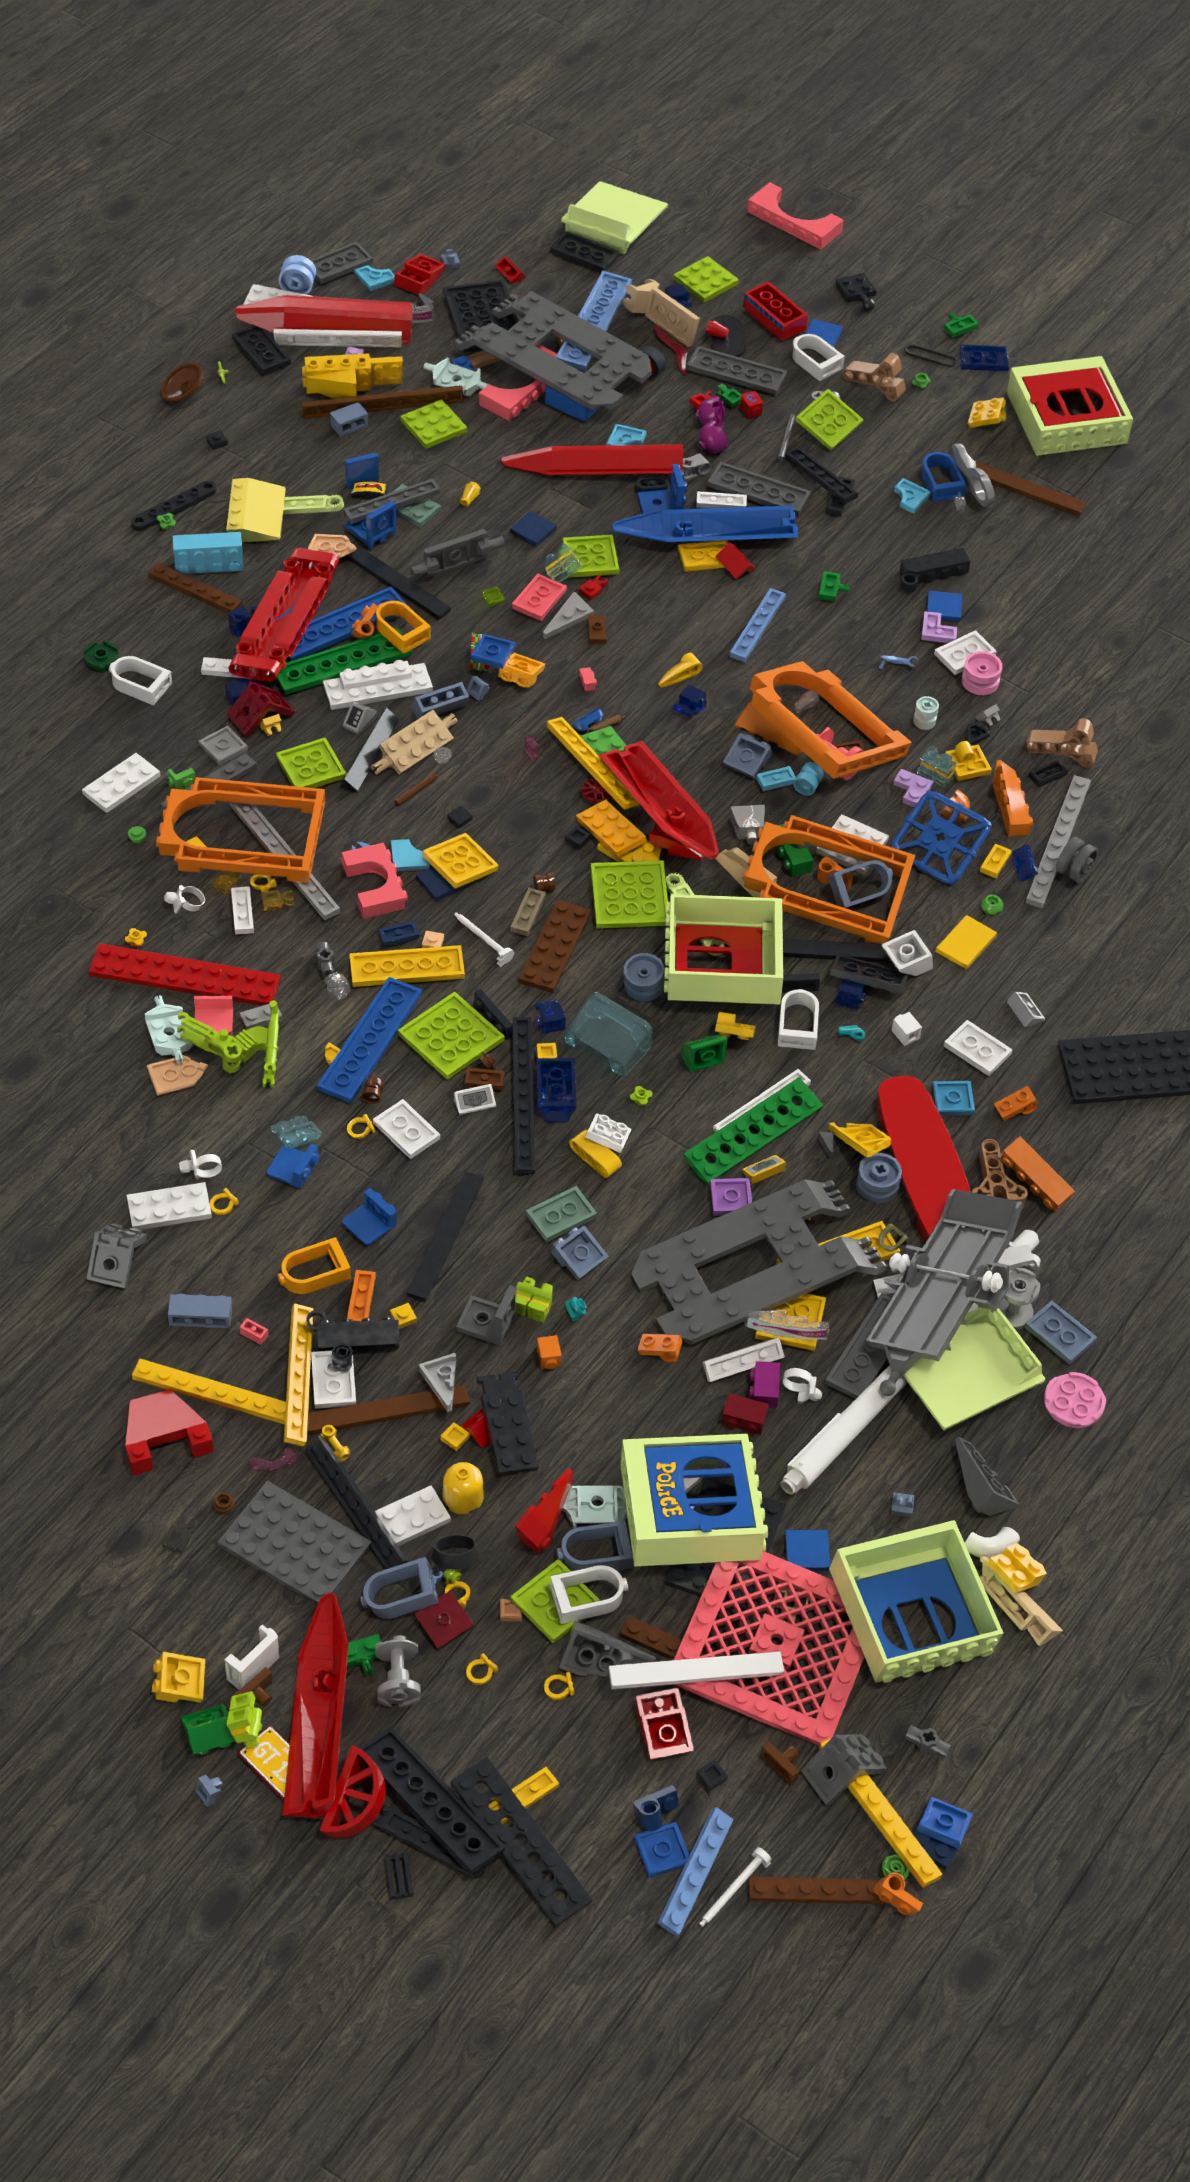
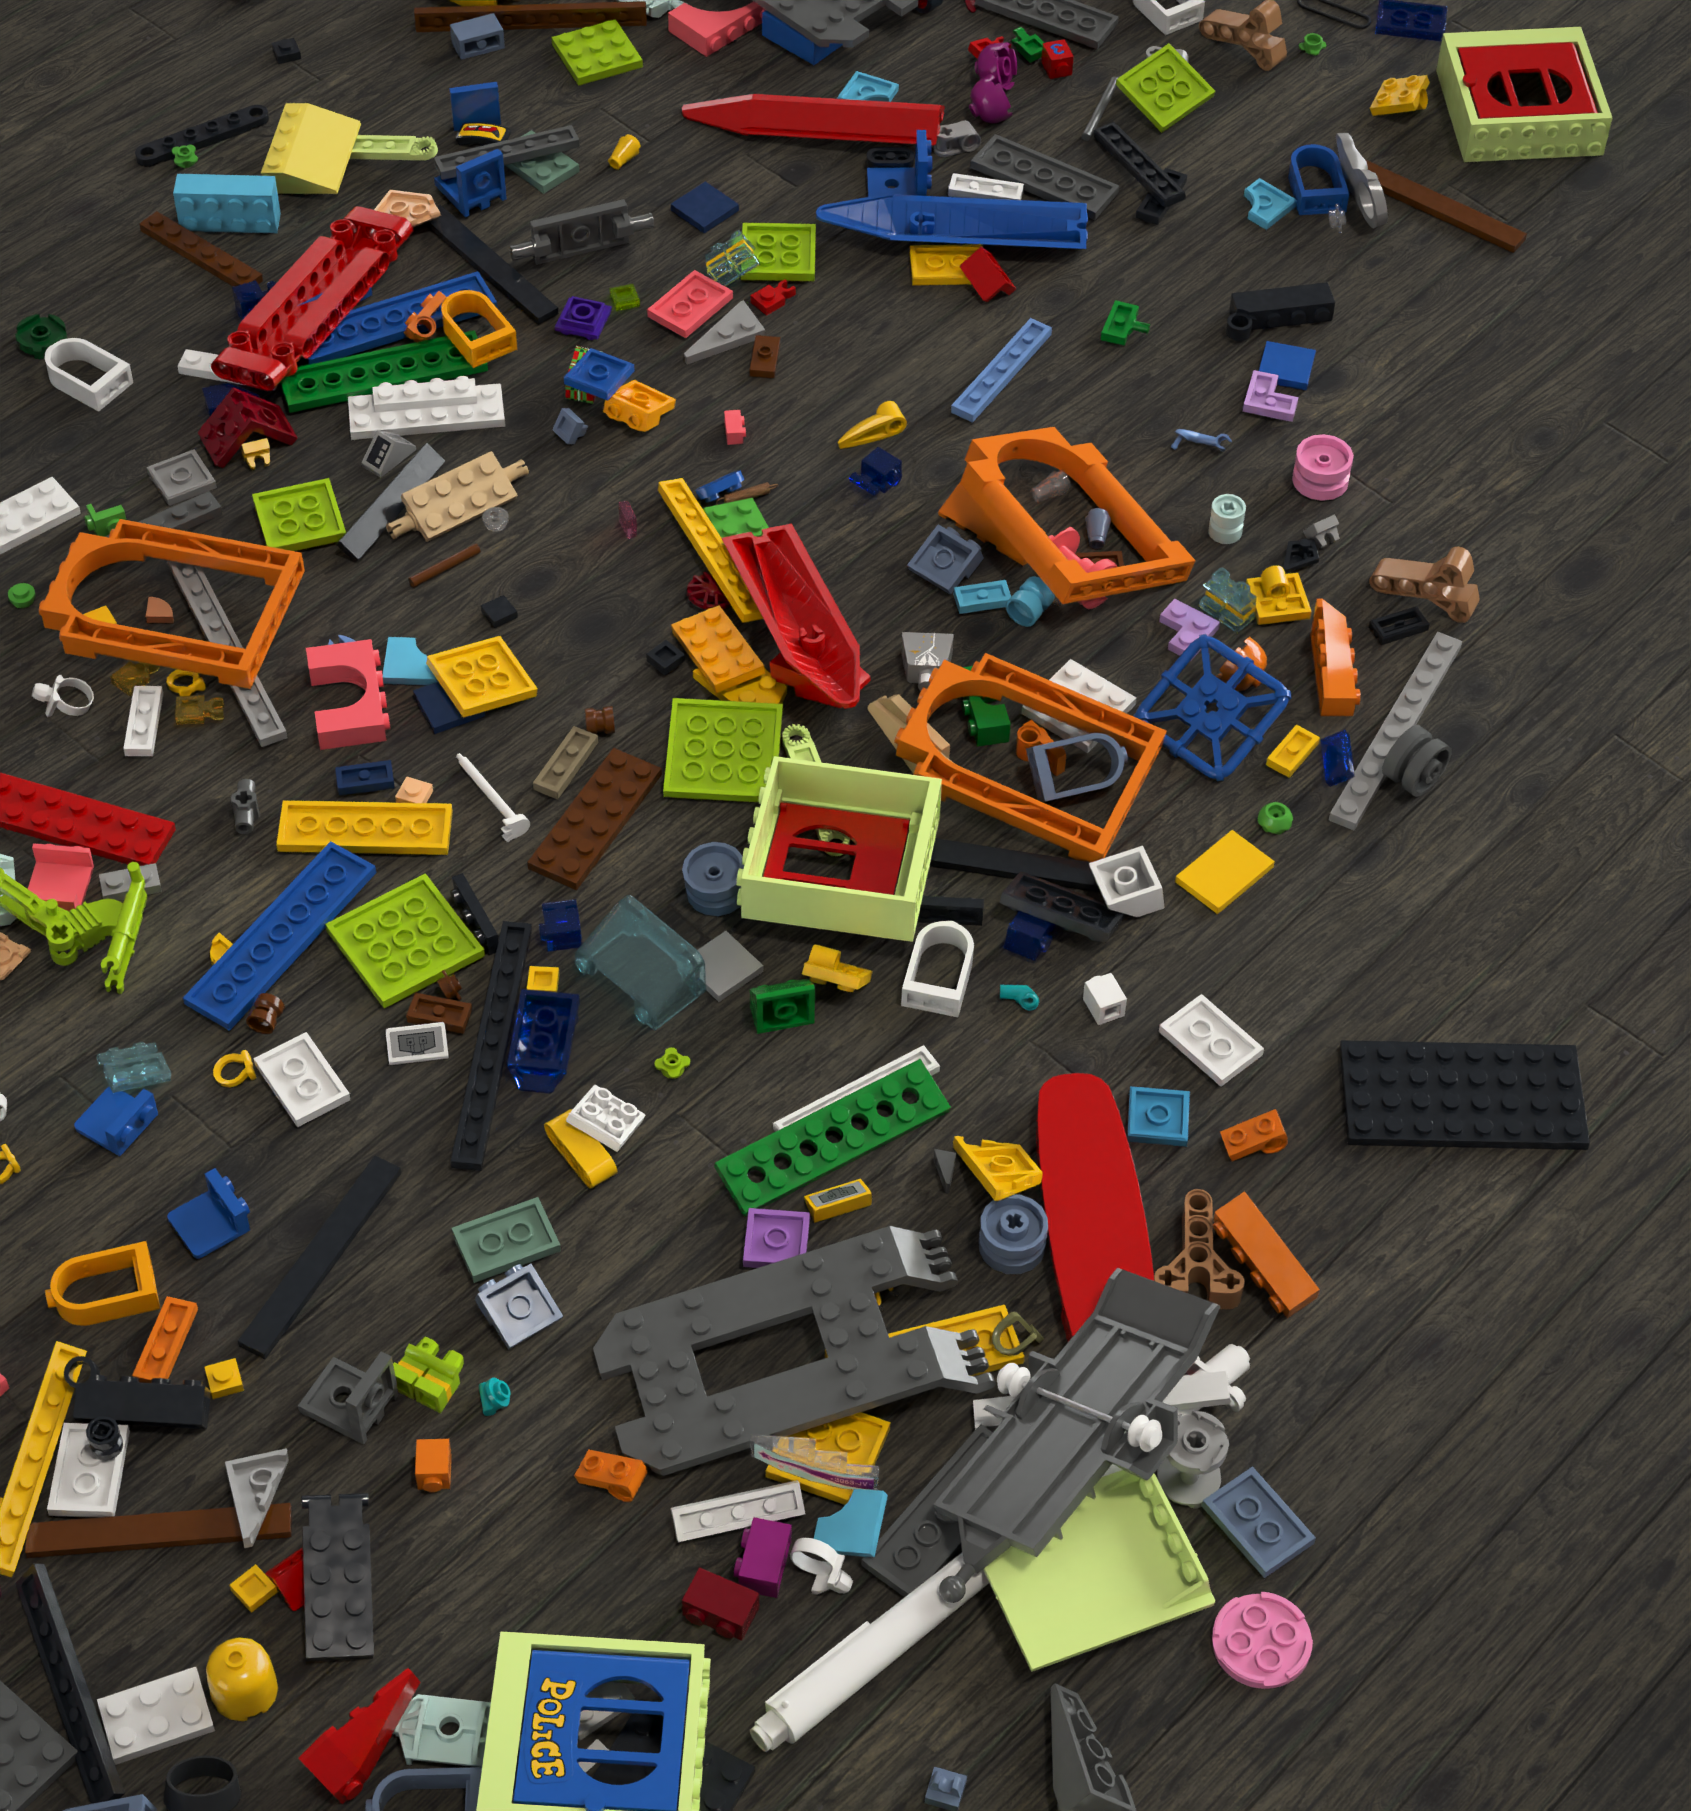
camera: 10 degrees right, 0 degrees up
yellow bar [321,1425,350,1462] -> none
clear head [323,973,350,1001] -> none
sand blue brick [411,682,469,720] -> none
white plate [934,630,996,675] -> none
light grey slope [1007,992,1045,1027] -> none
none -> nougat tile [146,597,174,623]
none -> dark purple piece [555,296,612,340]
none -> light grey tile [682,931,763,1002]
none -> medium azure tile [814,1489,888,1557]
none -> sand blue cone [1085,508,1111,549]

